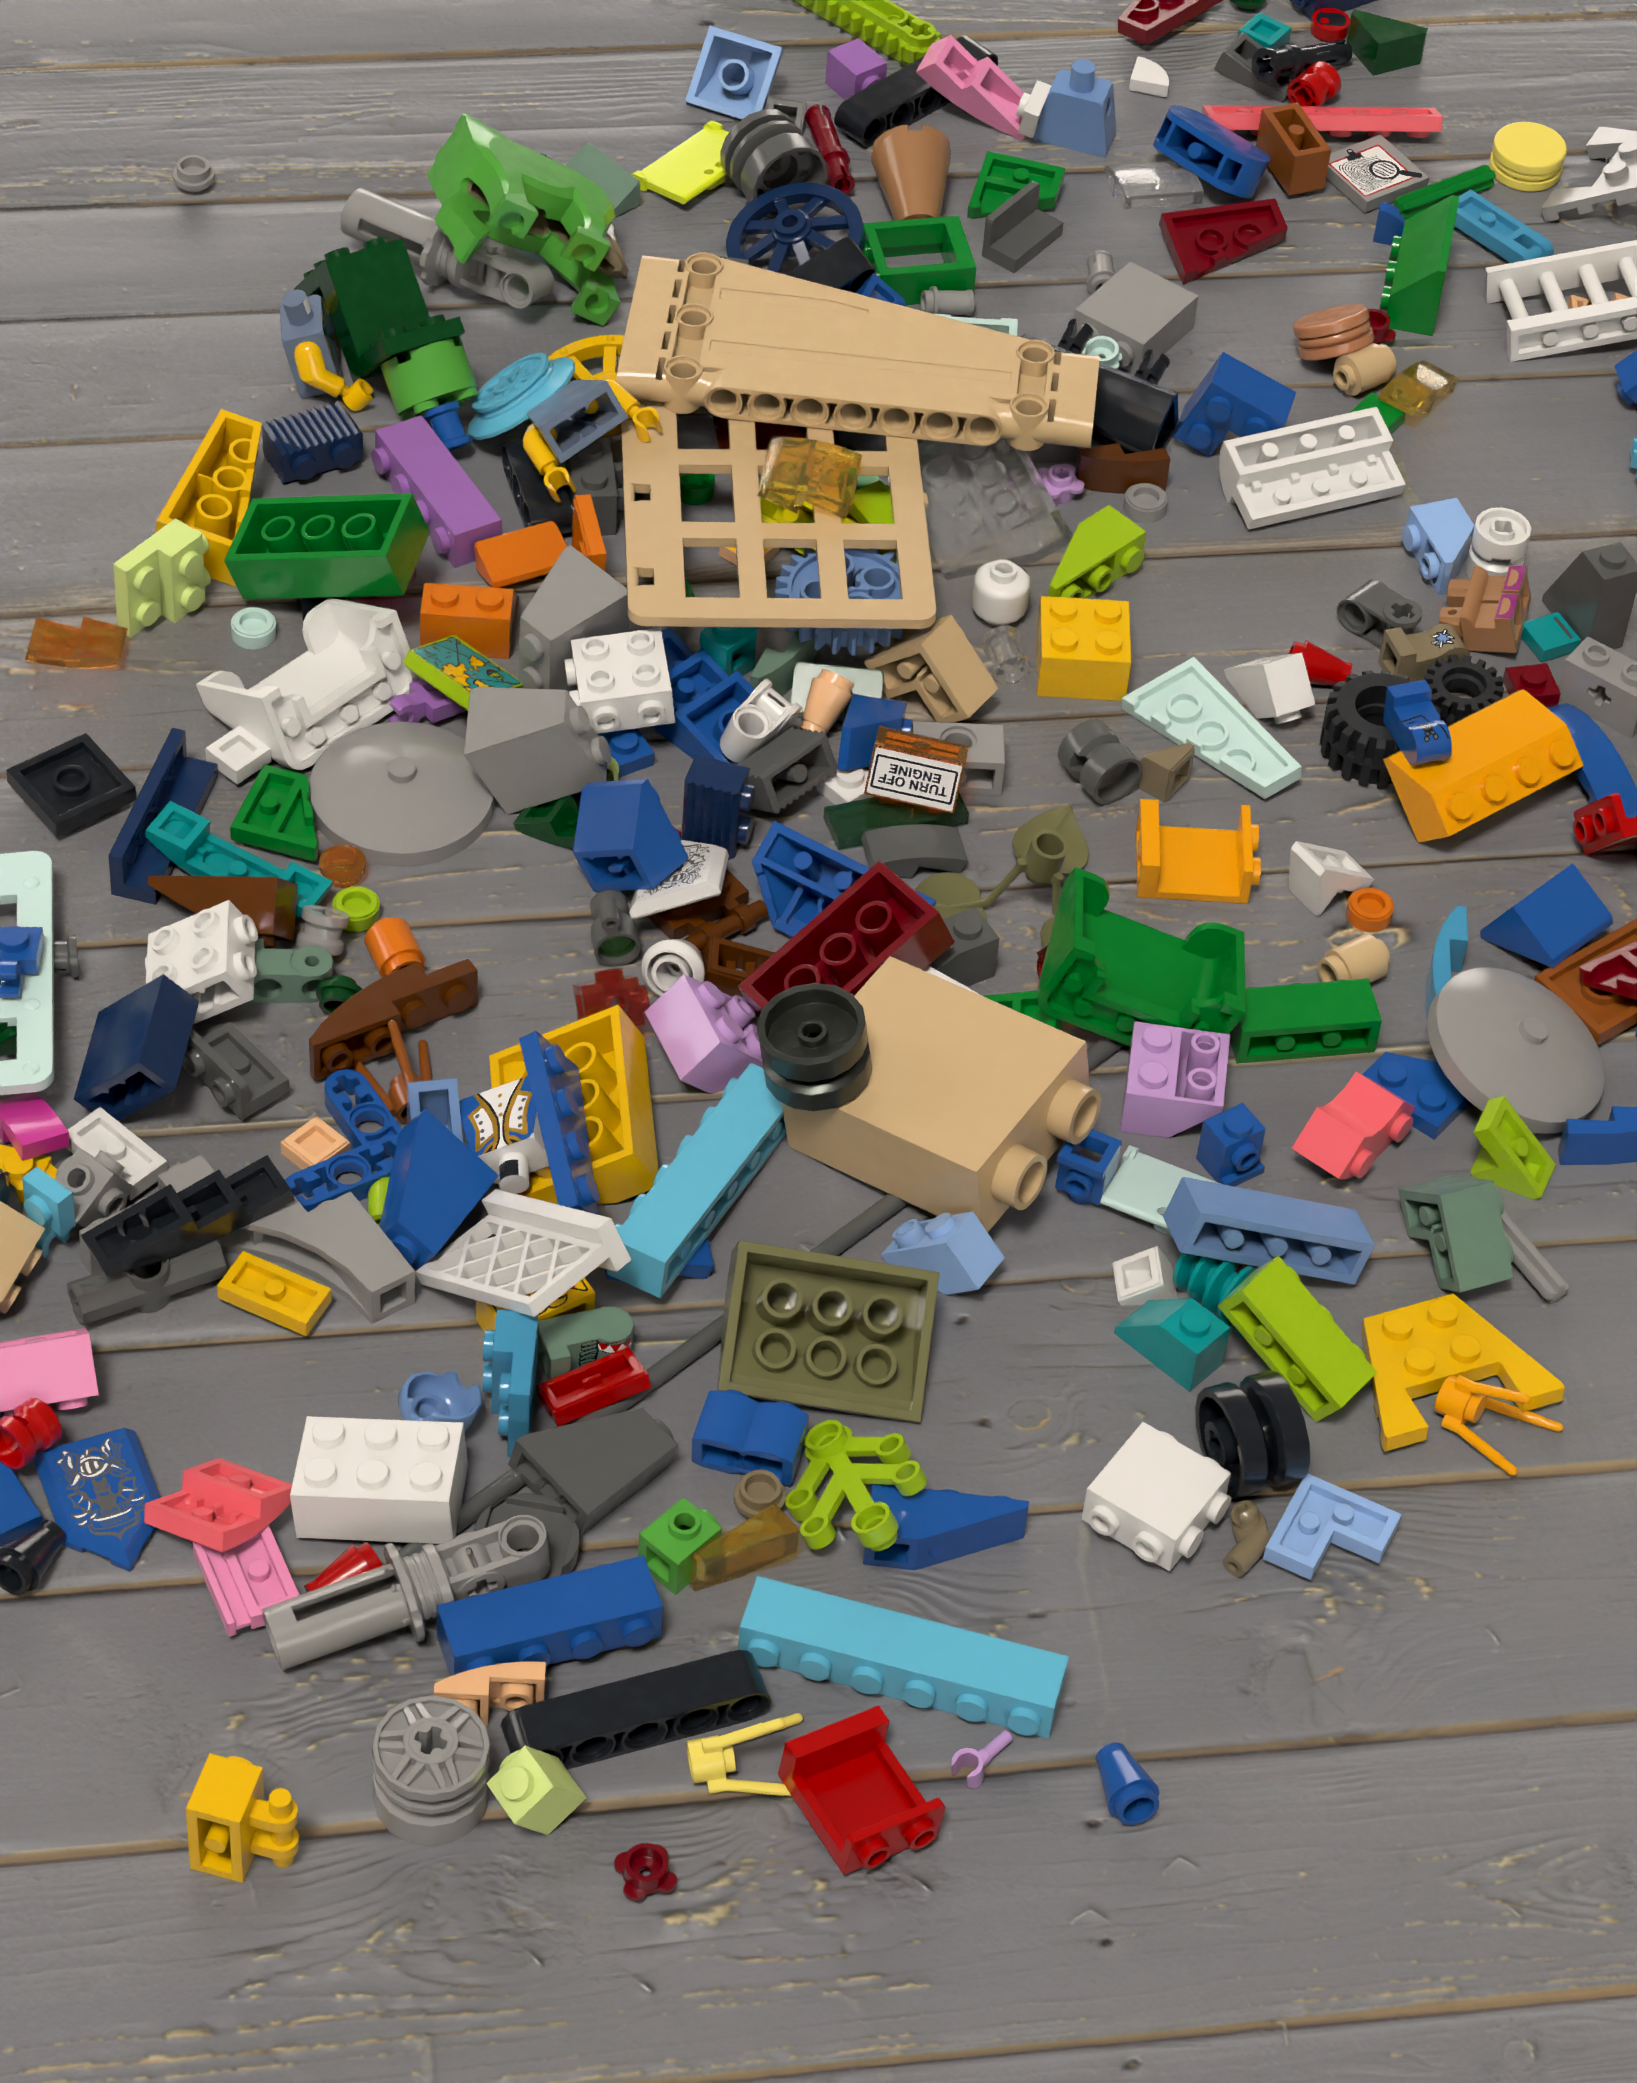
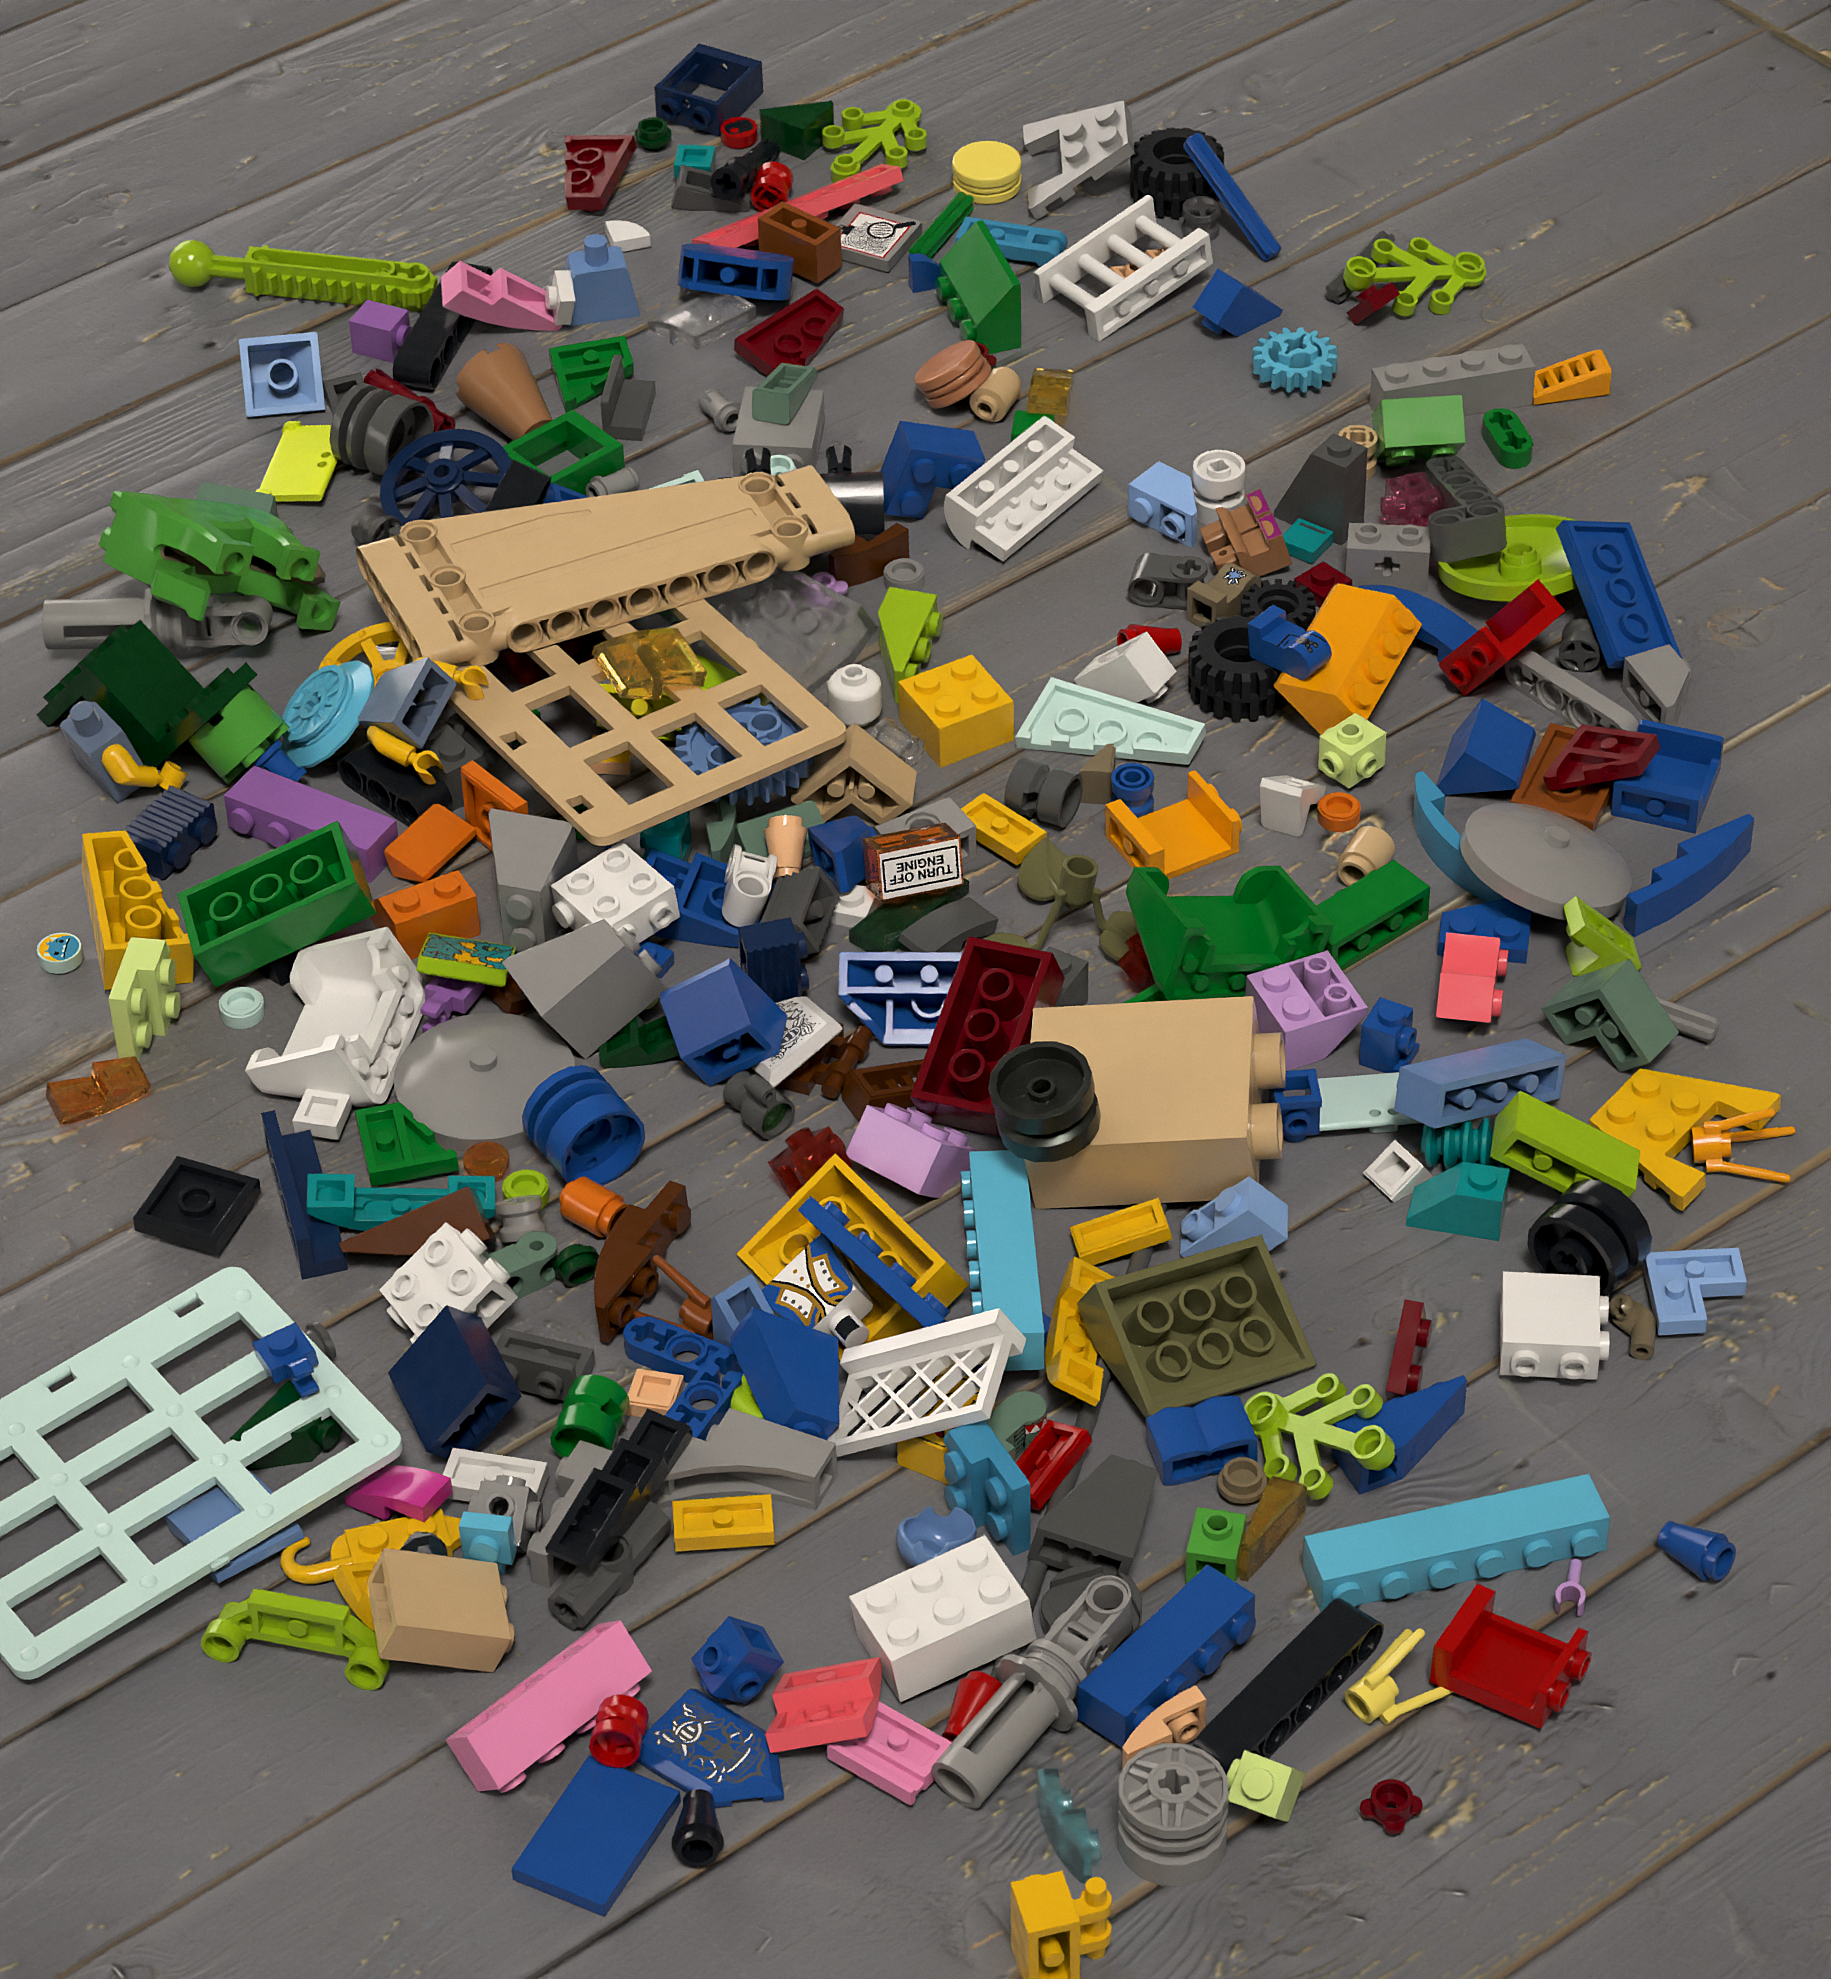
camera: 25 degrees left, 5 degrees down
white cone [641,939,705,997] -> none
none -> tile [37,932,83,974]
none -> flat silver wheel [351,504,402,544]
none -> blue wheel [522,1065,645,1186]
none -> green wheel [550,1374,630,1458]
none -> blue brick [691,1616,784,1705]
none -> sand green slope [752,363,818,425]
none -> lime plant [822,99,927,183]
none -> yellow plate [961,793,1047,866]
none -> clear light blue slope [1037,1768,1101,1883]
none -> yellow slope [1045,1256,1115,1406]
none -> yellow tile [1069,1198,1173,1265]
none -> blue wheel [1111,763,1154,818]
none -> yellowish green brick [1318,713,1387,789]
none -> dark red wing [1385,1299,1433,1402]

